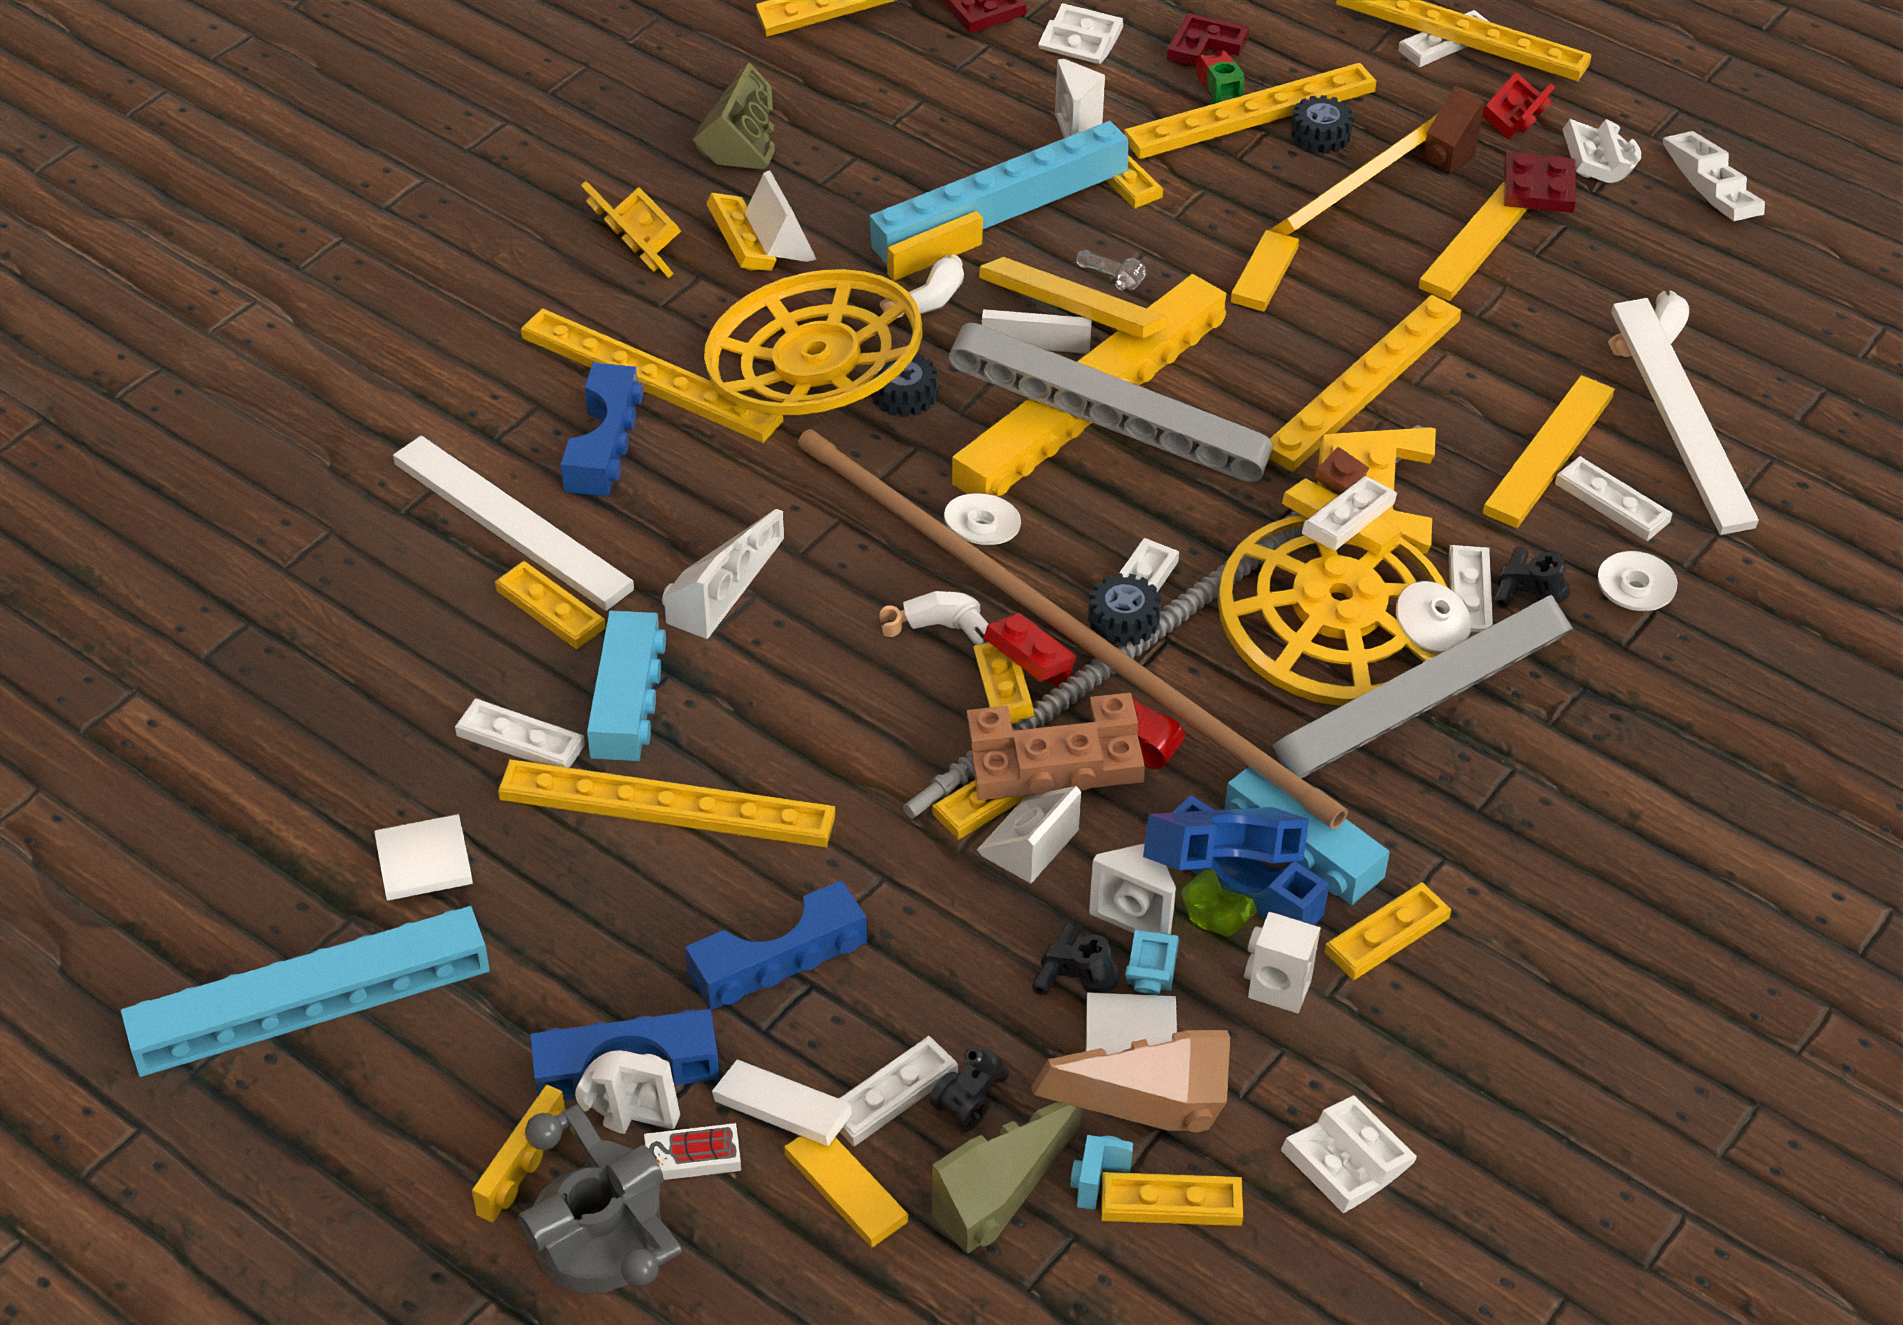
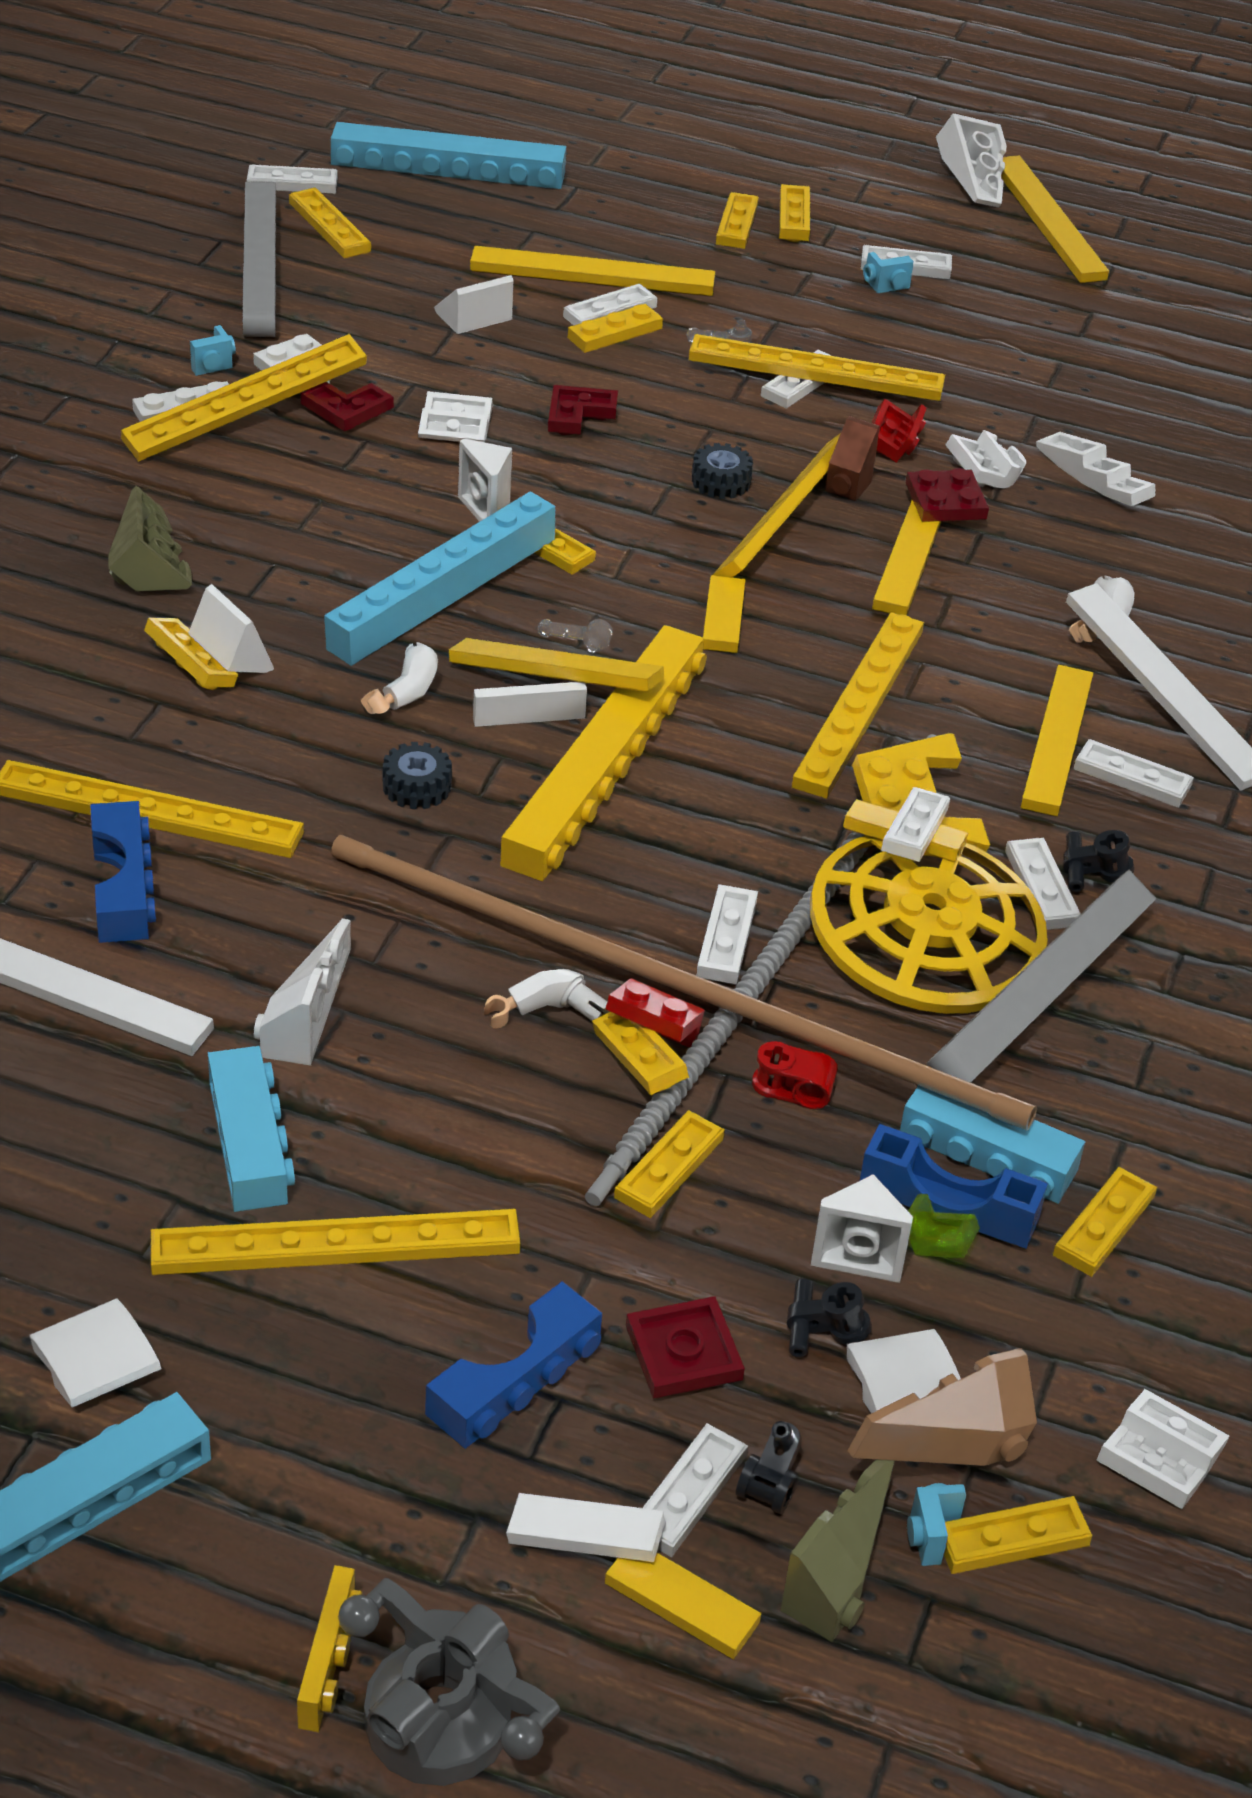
camera: 20 degrees left, 5 degrees down
white tile [455,698,585,768] -> none
yellow tile [495,561,606,650] -> none
blue arch [530,1009,719,1101] -> none
white slope [575,1050,680,1134] -> none
yellow bracket [581,181,681,278] -> none
tile [644,1123,741,1180] -> none
yellow dish [704,269,922,415] -> none
yellow tile [887,211,983,281] -> none
white dish [944,493,1021,545] -> none
light grey beam [949,323,1273,482] -> none
nougat bracket [967,693,1145,800] -> none
white slope [977,786,1081,884] -> none
black wheel [1088,573,1161,647] -> none
yellow plate [1124,63,1376,159] -> none
medium azure bracket [1125,930,1179,995] -> none
blue arch [1143,807,1309,870] -> none
green leg [1196,51,1244,104] -> none
white brick [1244,912,1320,1014] -> none
copper plate [1313,446,1369,495] -> none
white dish [1396,581,1471,654] -> none
white dish [1597,551,1678,611] -> none
none -> dark red plate [626,1296,745,1399]

